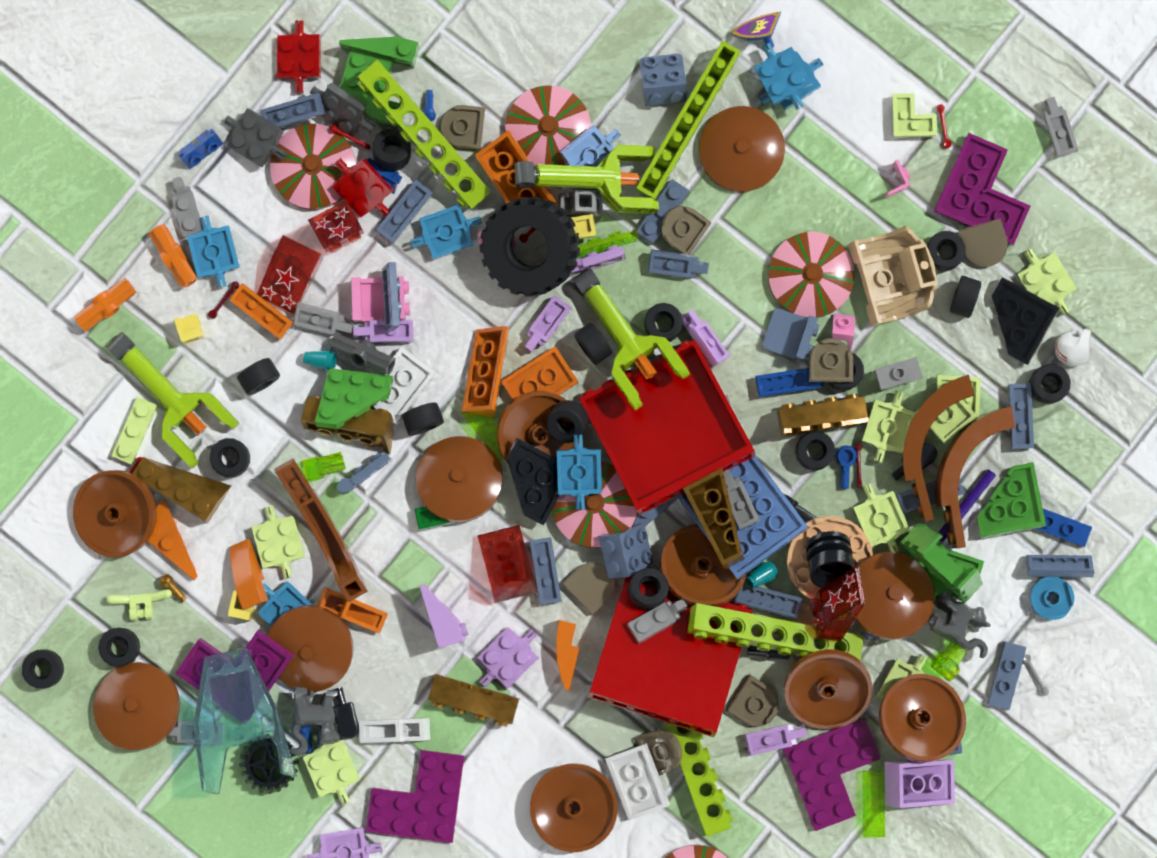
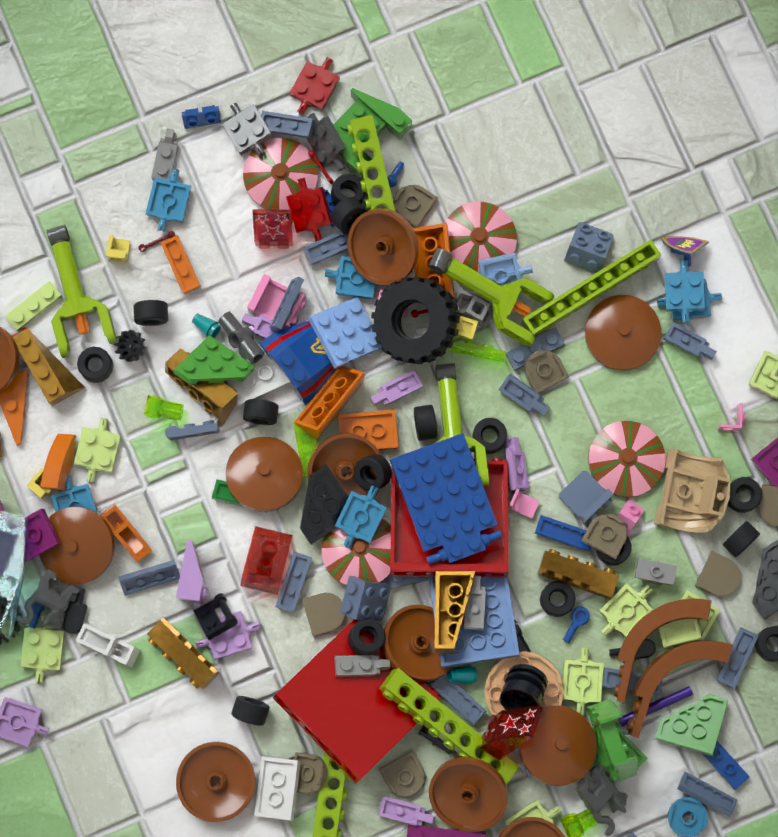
camera: 25 degrees right, 5 degrees down
orange piece [74,278,137,332] -> none
orange piece [148,224,198,289] -> none
clear red slope [257,235,324,315] -> none
dark orange arch [274,458,368,602] -> none
light grey hinge [293,302,355,335] -> none
magenta plate [366,750,465,843] -> none
orange slope [556,620,580,690] -> none
lavender hinge [570,246,626,275] -> none
dark red hinge [854,443,862,488] -> none
none -> black gear [113,330,147,362]
none -> sand blue plate [118,560,180,595]
none -> black plate [193,593,238,641]
none -> black tyre [231,696,270,726]
none -> blue wedge [259,321,337,405]
none -> light blue plate [308,297,382,369]
none -> black tyre [331,197,368,235]
none -> dark orange dish [348,208,419,285]
none -> blue plate [390,433,502,564]
none -> bright pink bracket [508,489,539,518]
none -> sand blue hinge [663,322,717,360]
none -> dark tan tile [695,551,741,596]

